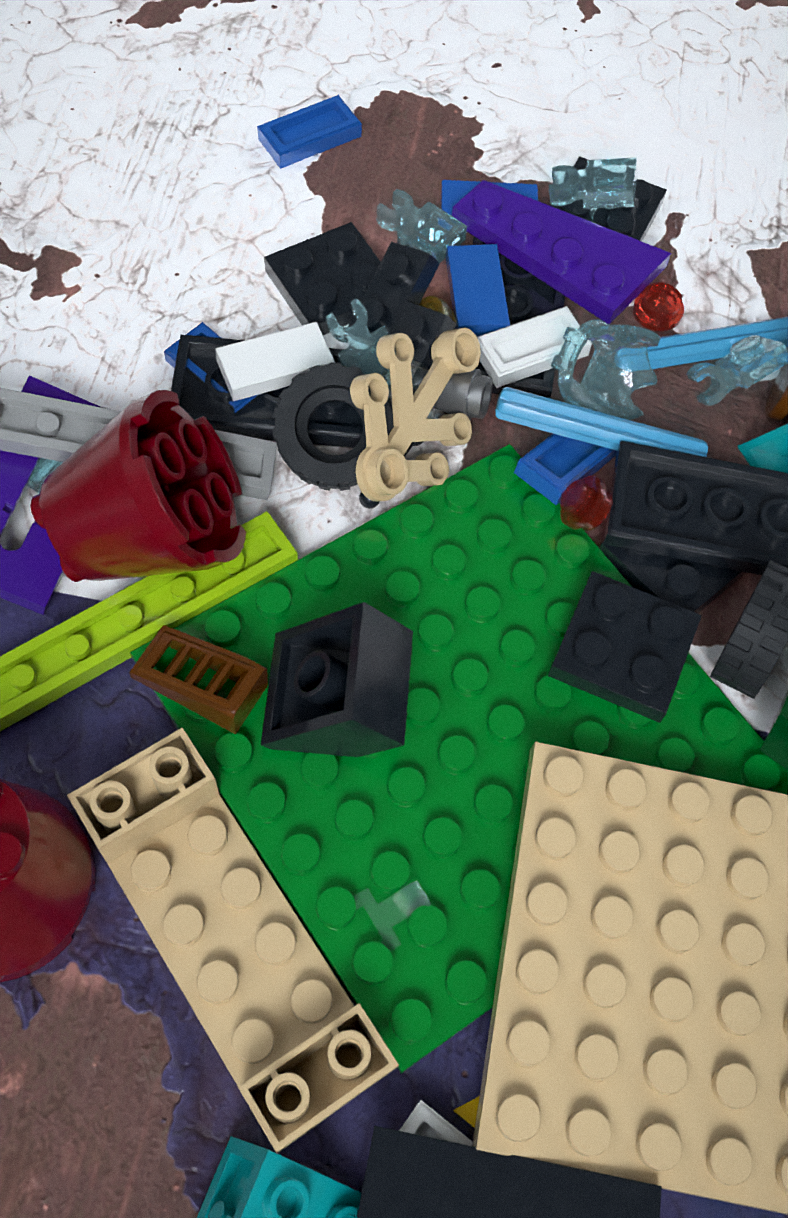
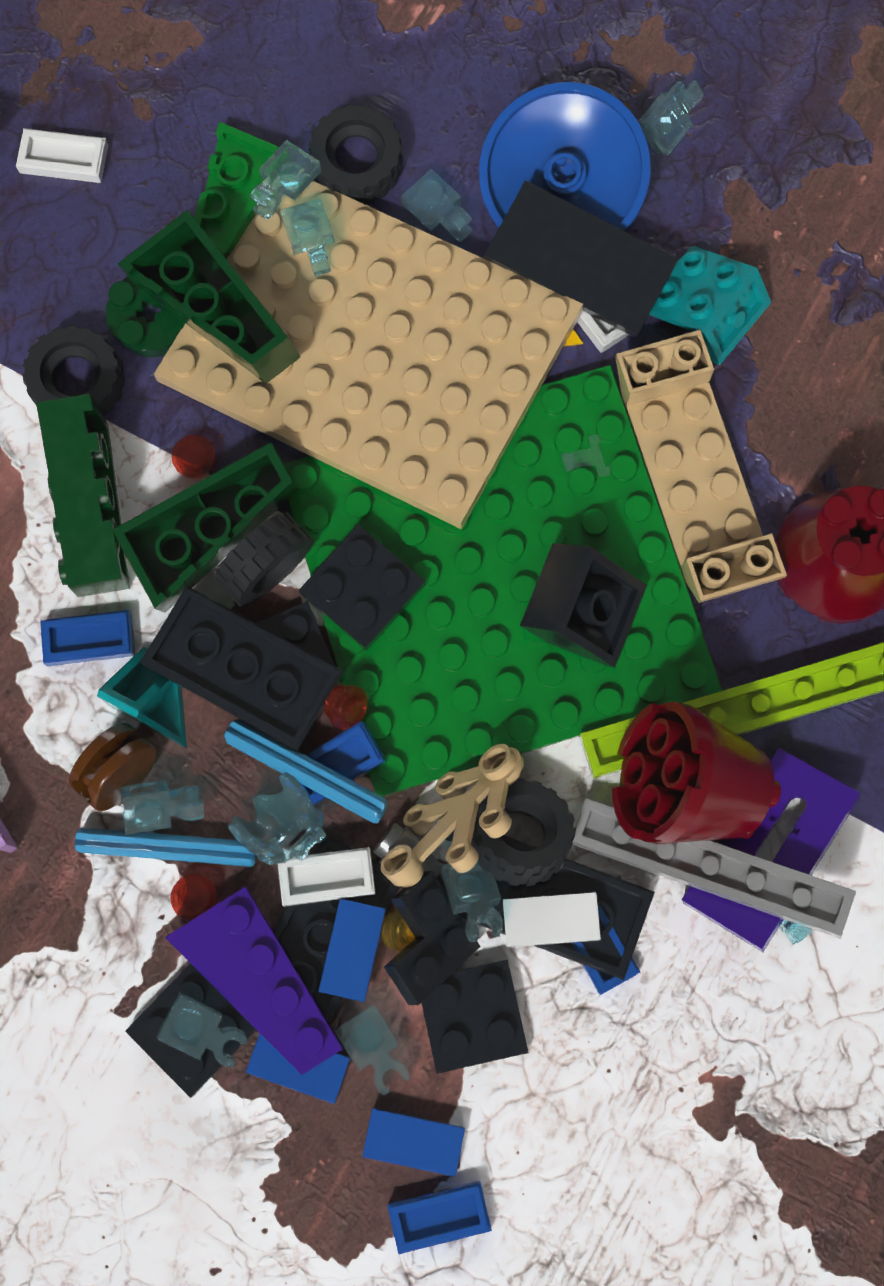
camera: 155 degrees left, 15 degrees up
reddish brown slope [129,625,268,735] -> none
none -> blue tile [362,1108,465,1177]

